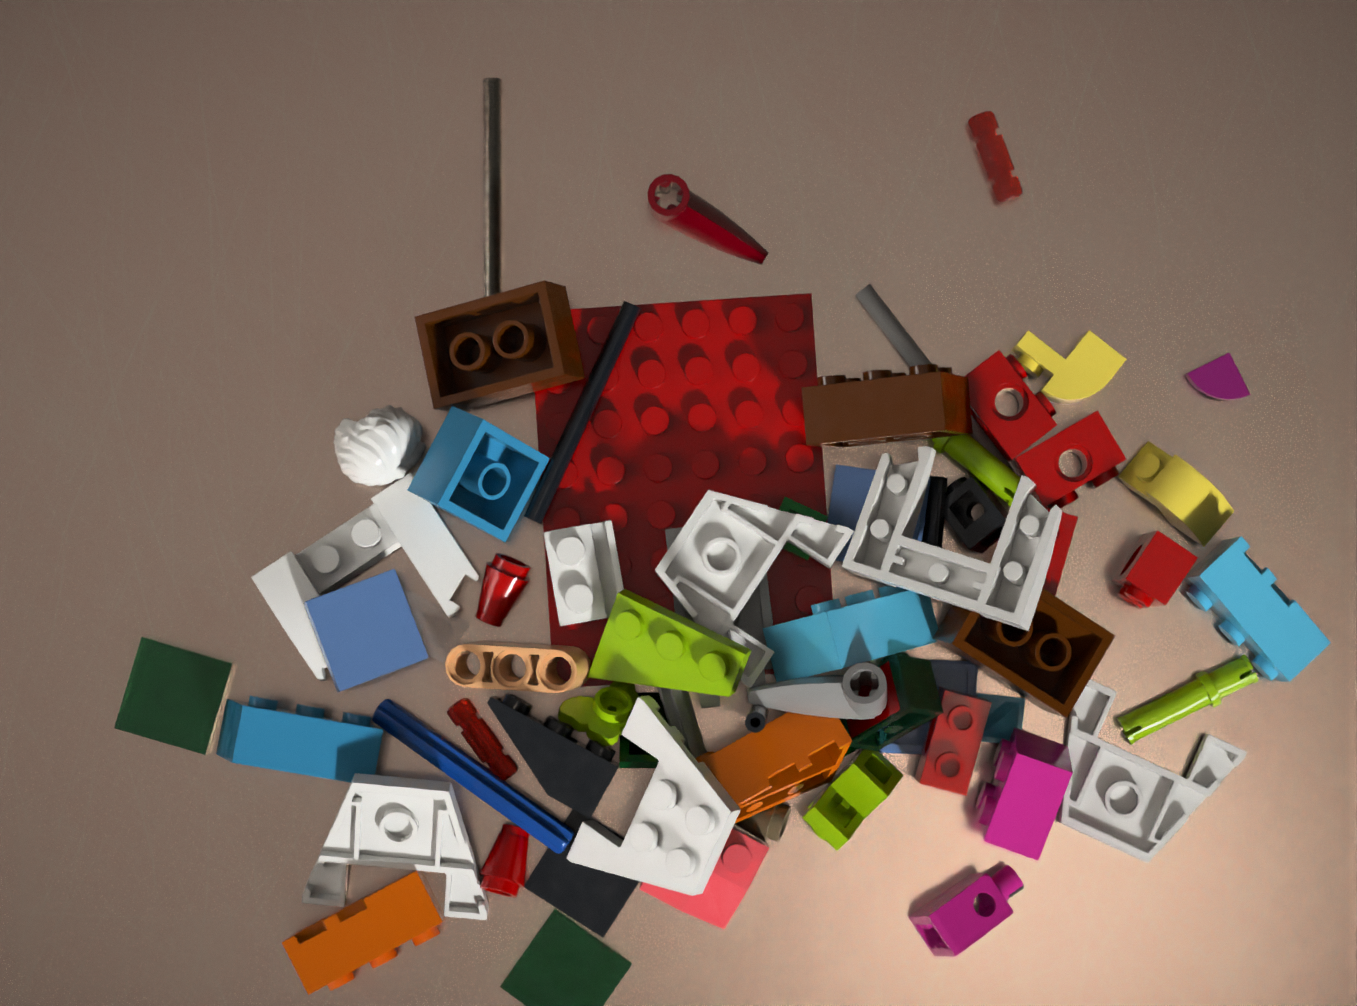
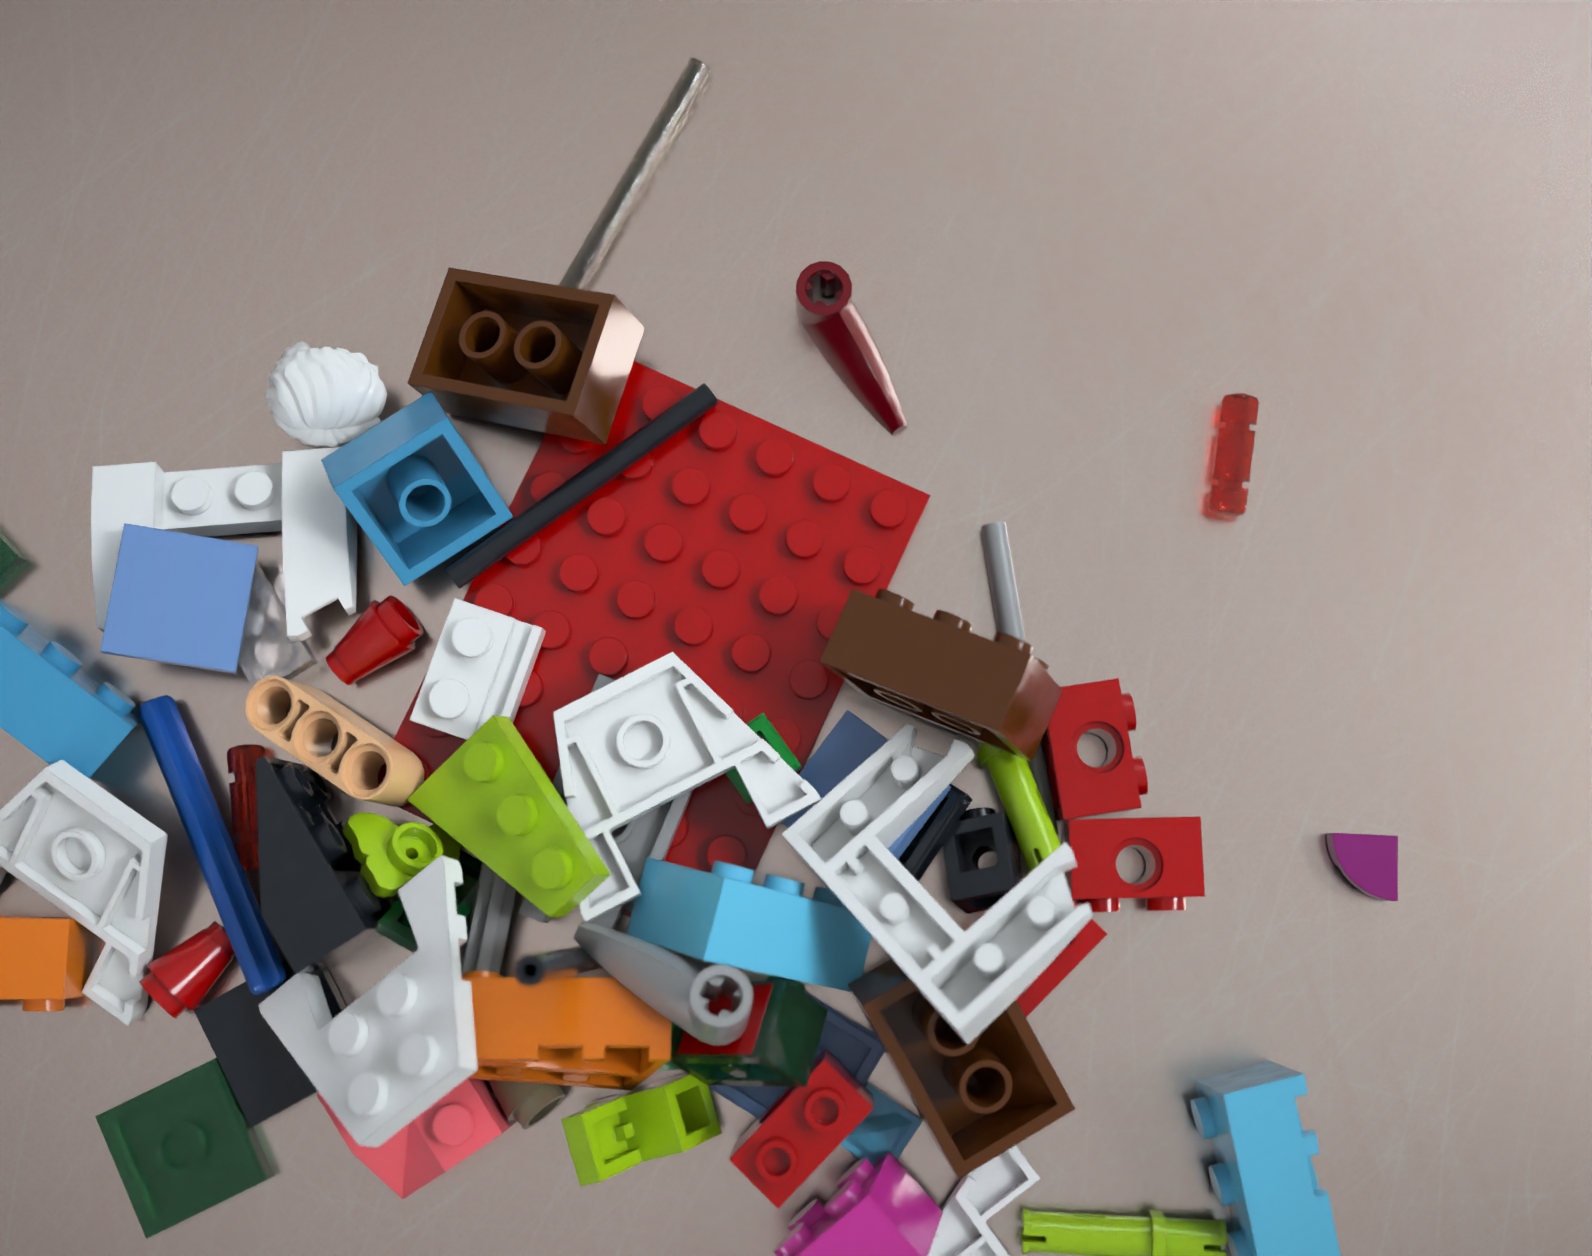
camera: 35 degrees right, 5 degrees down
light yellow brick [1012,330,1127,404] -> none
red brick [1111,530,1198,610] -> none
light yellow brick [1118,441,1234,547] -> none

